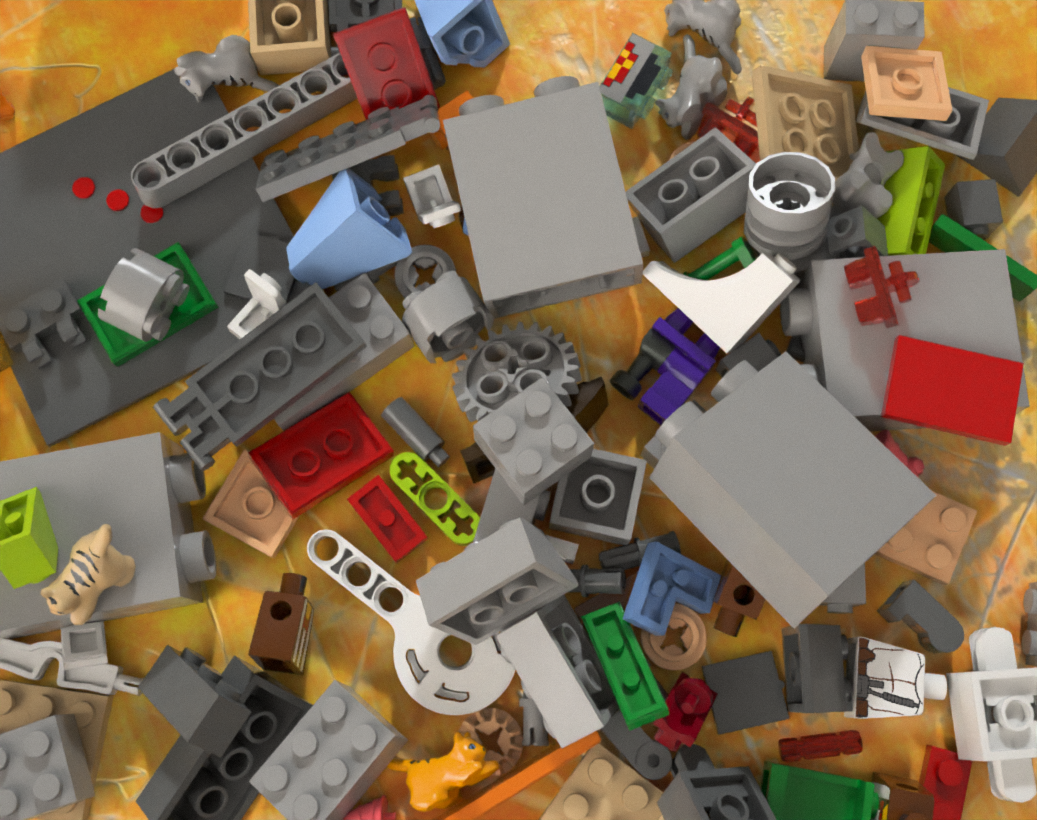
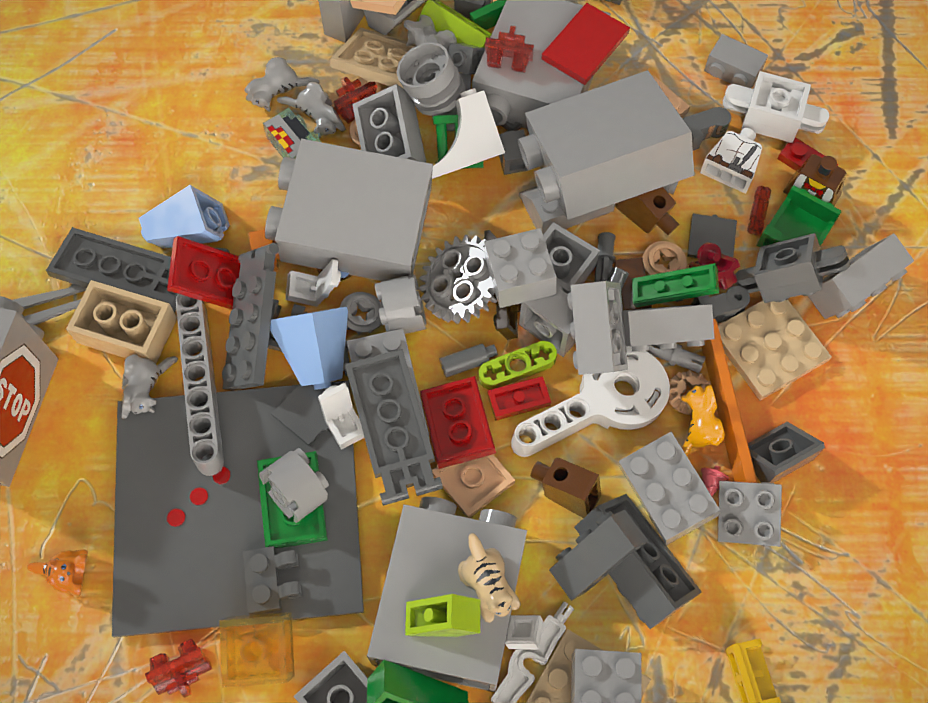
camera: 70 degrees left, 10 degrees down
dark purple hips [609,308,720,426] -> none
medium blue plate [623,542,721,636] -> none
dark grey slope [782,624,852,713] -> none

